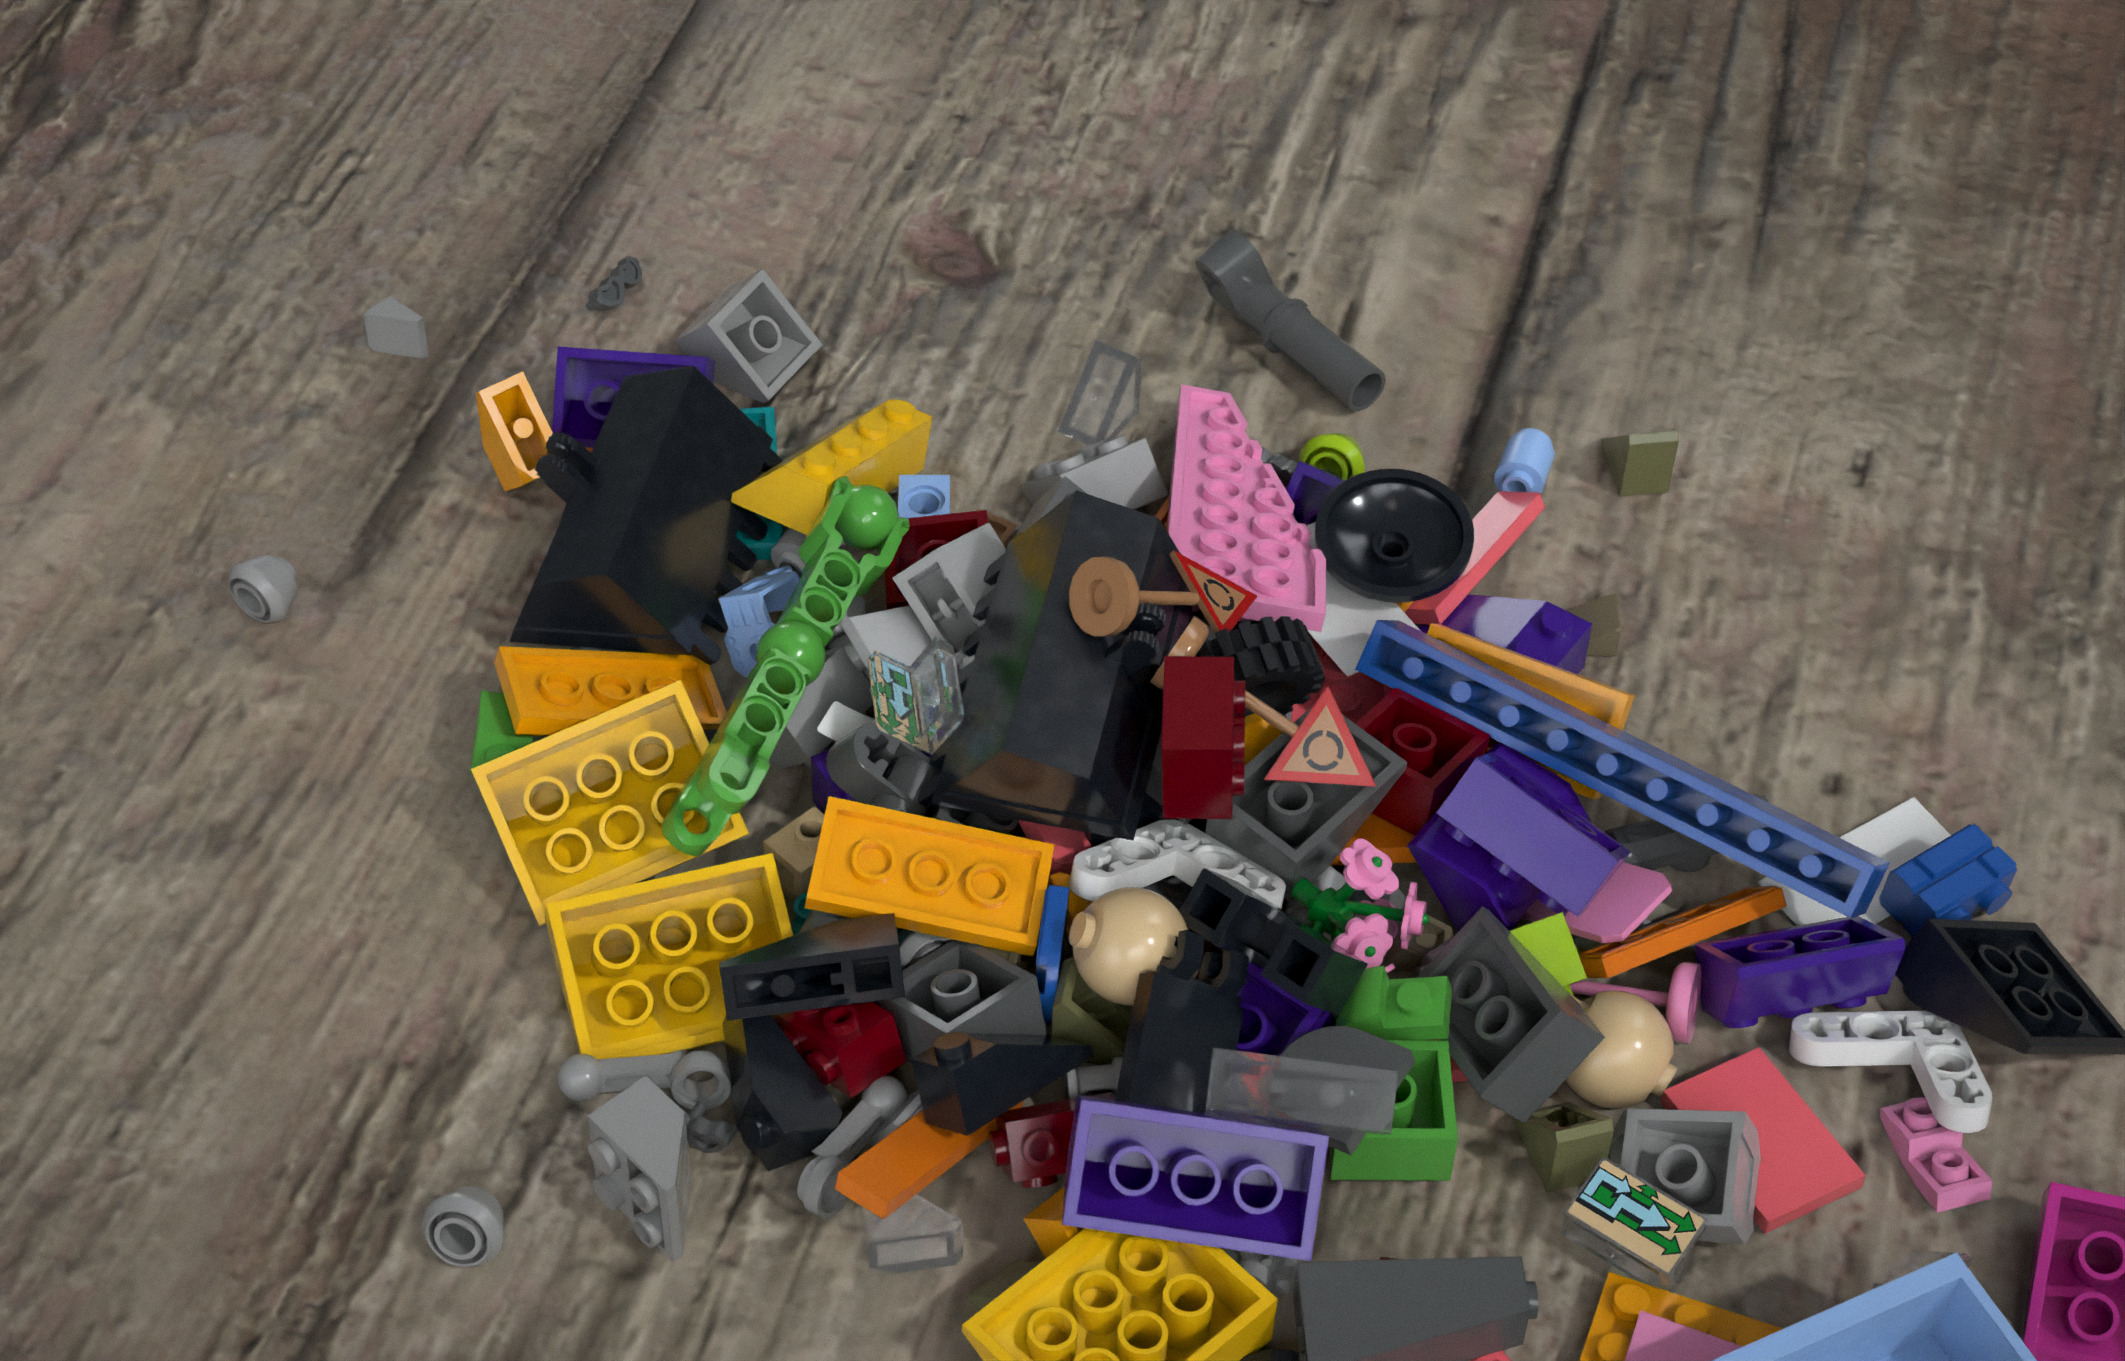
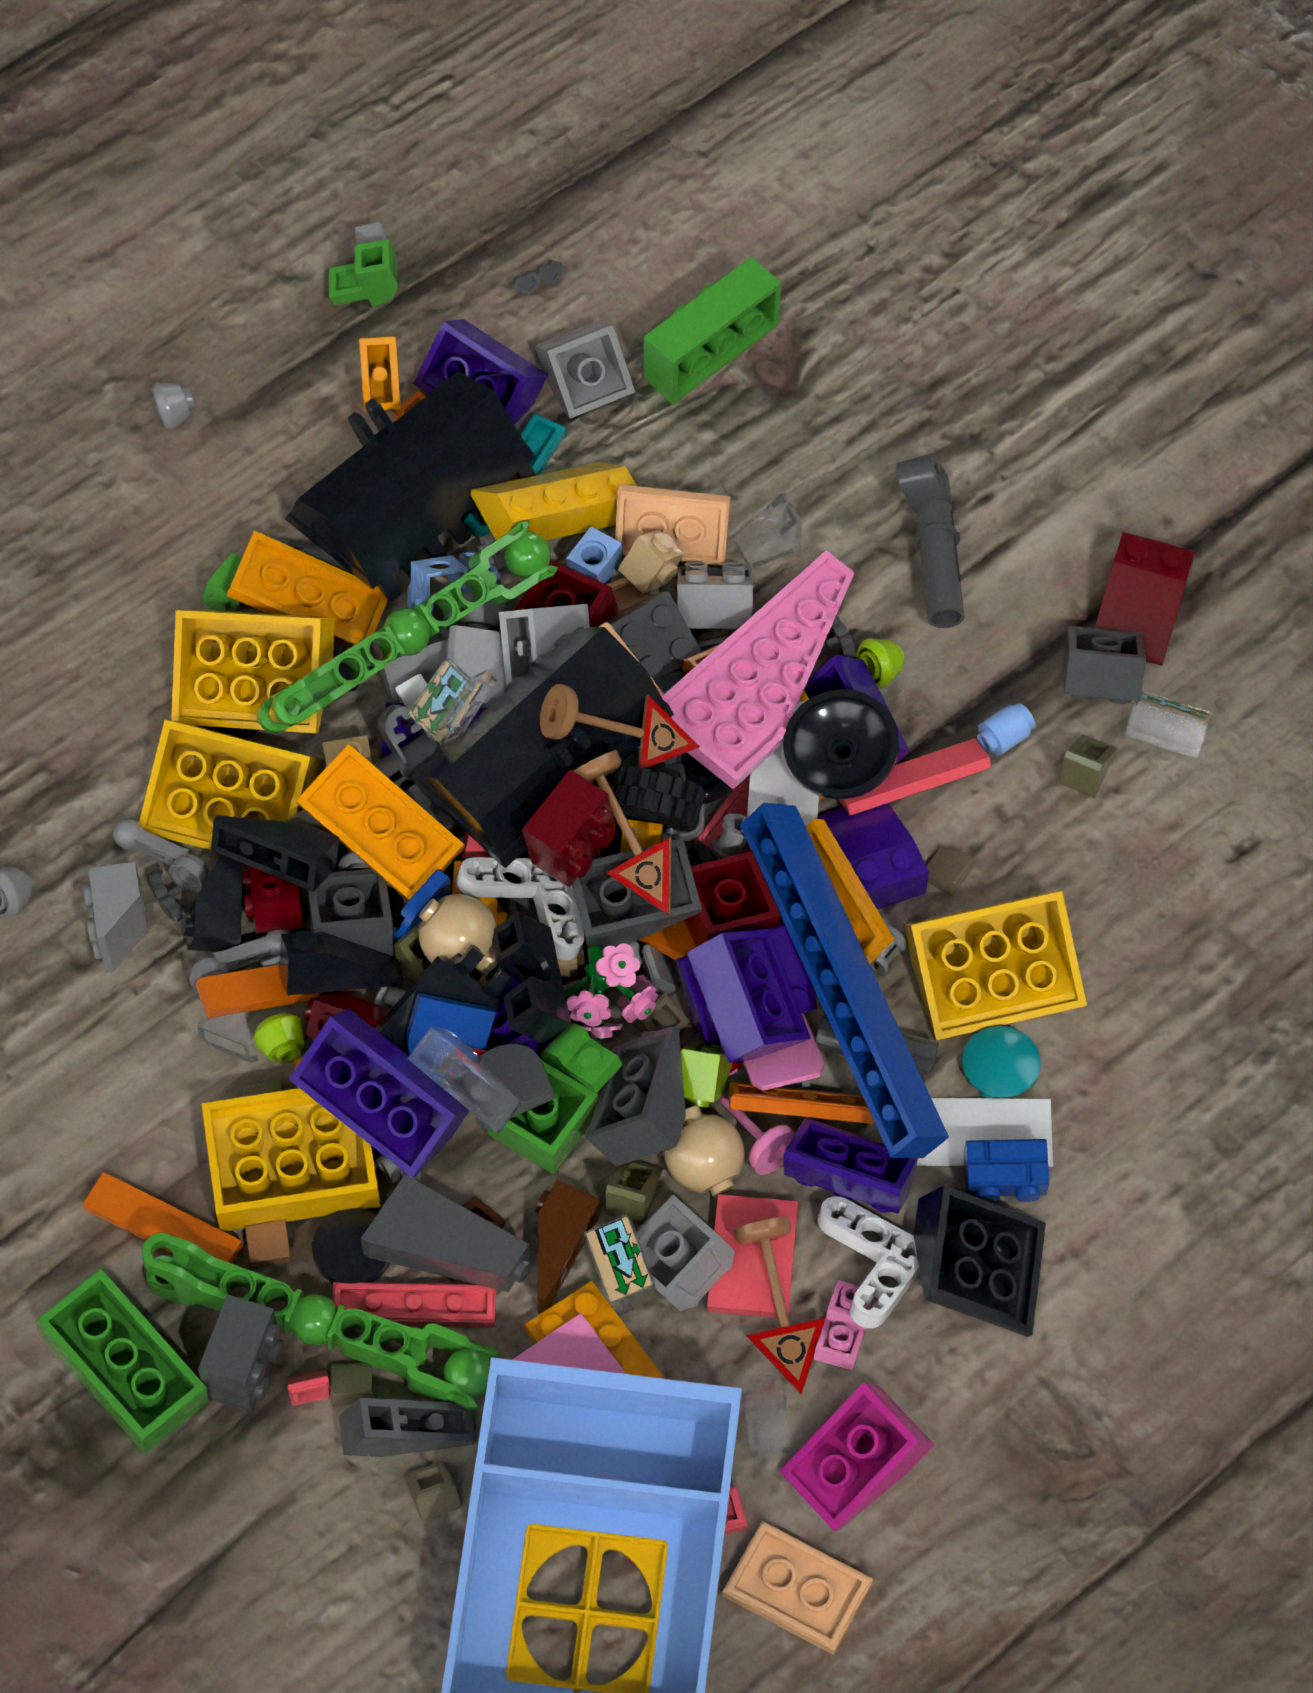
camera: 35 degrees right, 15 degrees up
none -> lime cone [253,1013,305,1064]
none -> bright green brick [329,239,398,307]
none -> blue tile [405,993,496,1079]
none -> reddish brown slope [535,1180,600,1314]
none -> light nougat tile [615,484,731,566]
none -> tan brick [618,529,685,594]
none -> bright green brick [644,256,781,405]
none -> light grey bush [711,814,747,859]
none -> medium nougat piece [734,1217,825,1395]
none -> yellow slope [903,891,1087,1040]
none -> teal dish [962,1026,1041,1098]
none -> dark grey brick [1062,626,1146,704]
none -> dark red slope [1095,532,1195,666]
none -> clear panel [1125,691,1214,759]

